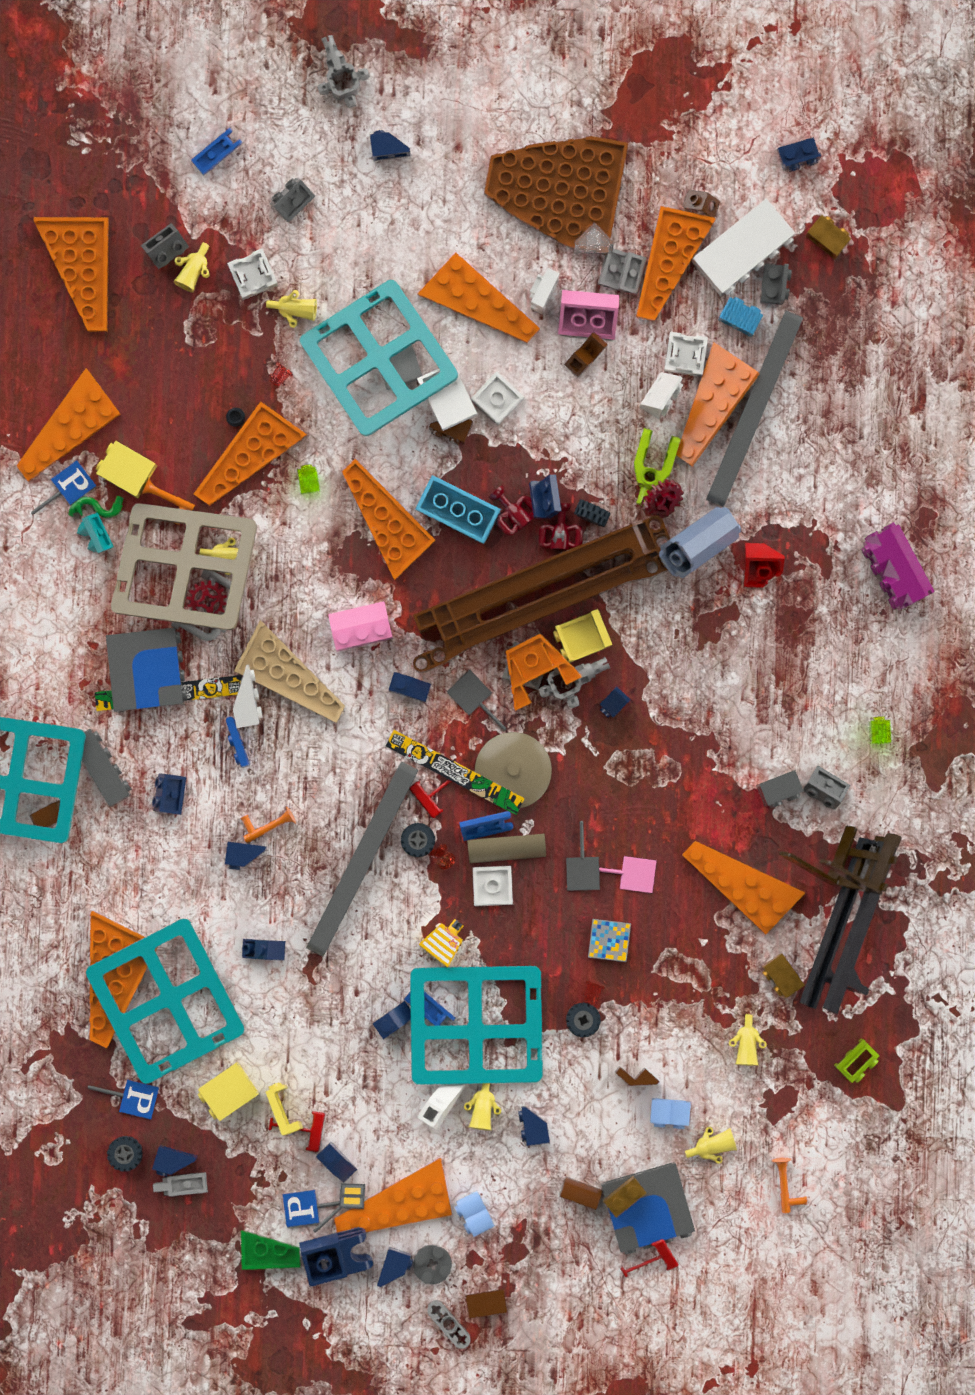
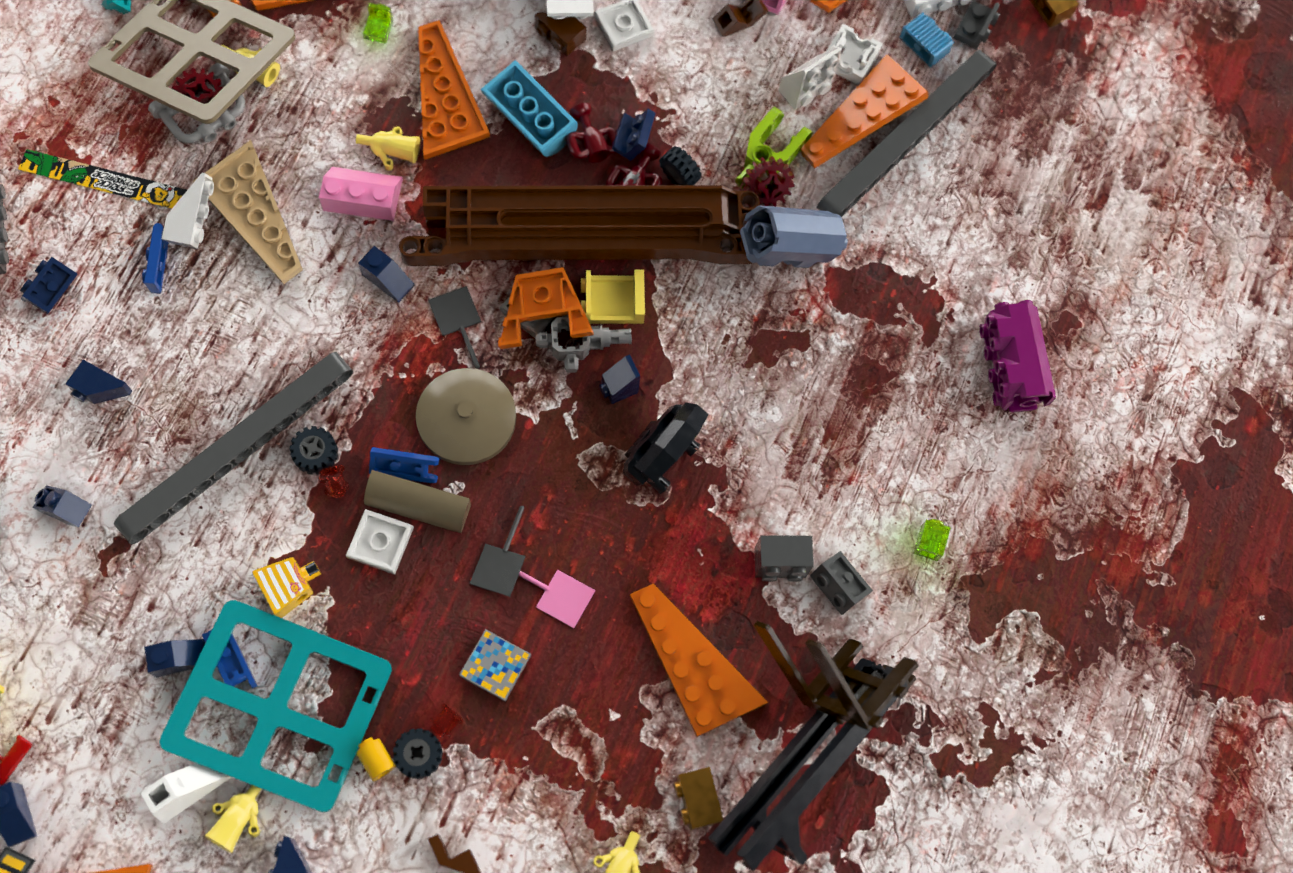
camera: 15 degrees right, 15 degrees down
dark grey panel [106,627,187,713] -> none
orange piece [240,806,296,843] -> none
sticker [386,730,524,815] -> none
red piece [409,779,451,818] -> none
red slope [743,543,785,588] -> none
none -> light yellow piece [356,127,421,171]
none -> yellow brick [356,737,396,781]
none -> black brick [623,402,709,494]

